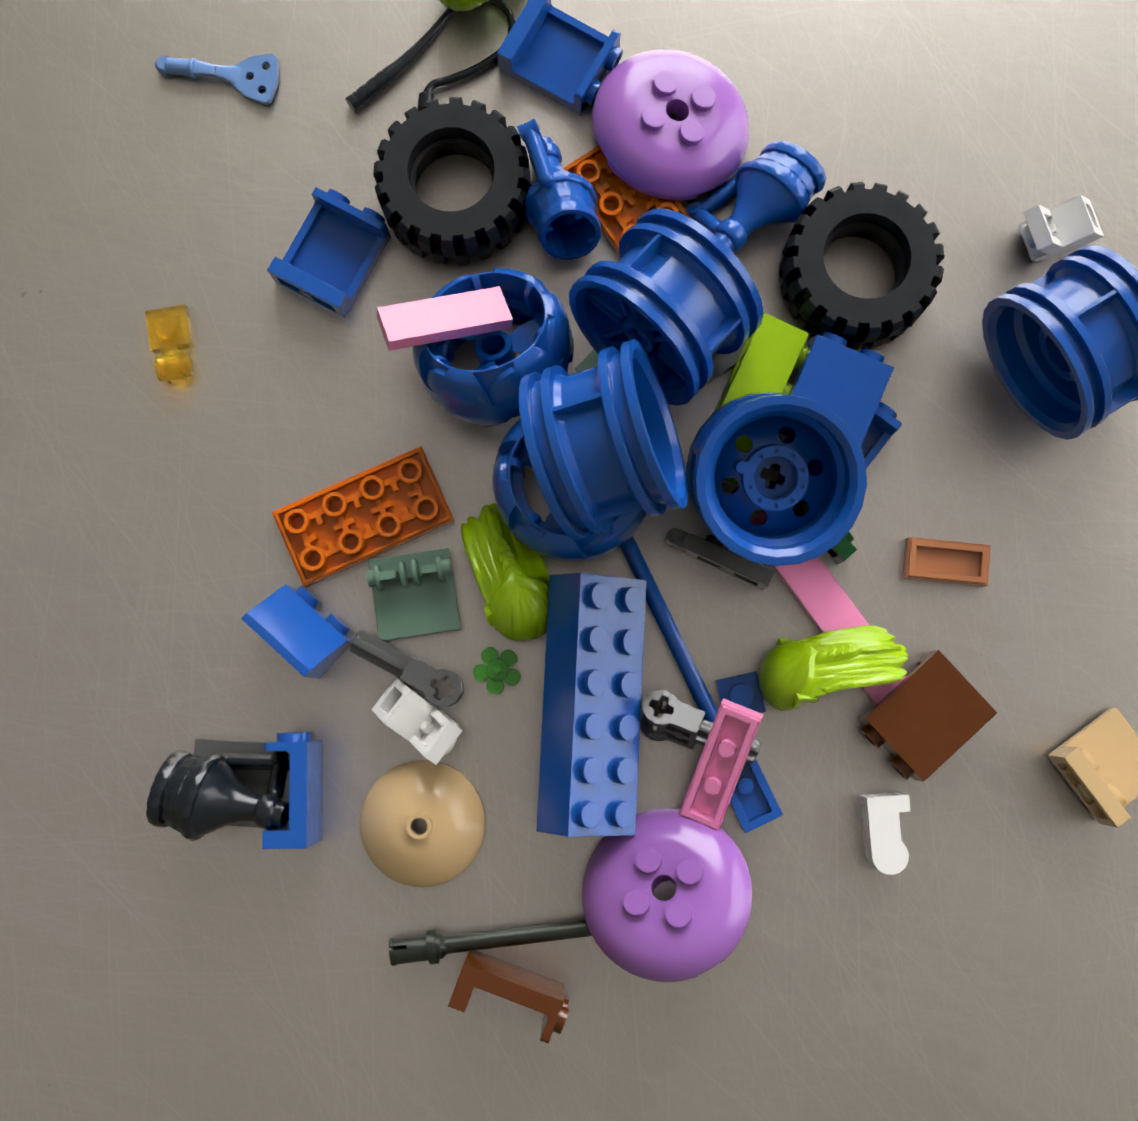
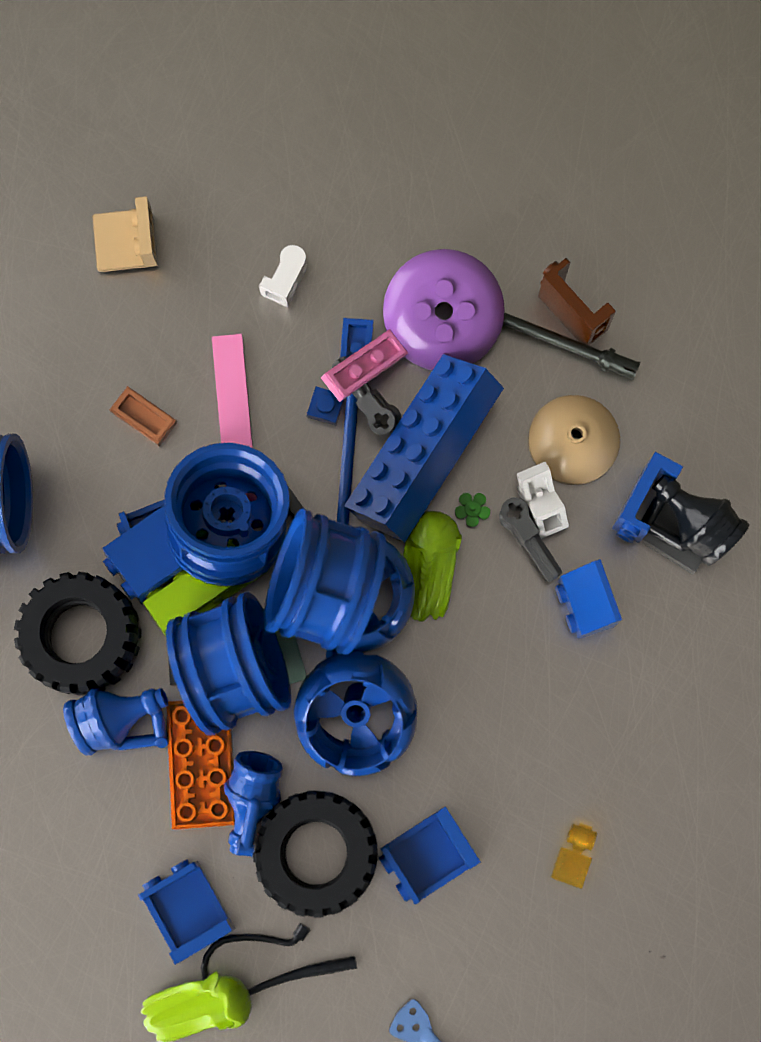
camera: 150 degrees left, 5 degrees down
orange tile [272,446,455,588] -> none
sand green hinge [367,548,461,641] -> none
tile [377,286,513,351] -> none
medium lavender brick [592,49,749,200] -> none
lime hair [758,625,908,711] -> none
reddish brown panel [858,650,997,782] -> none

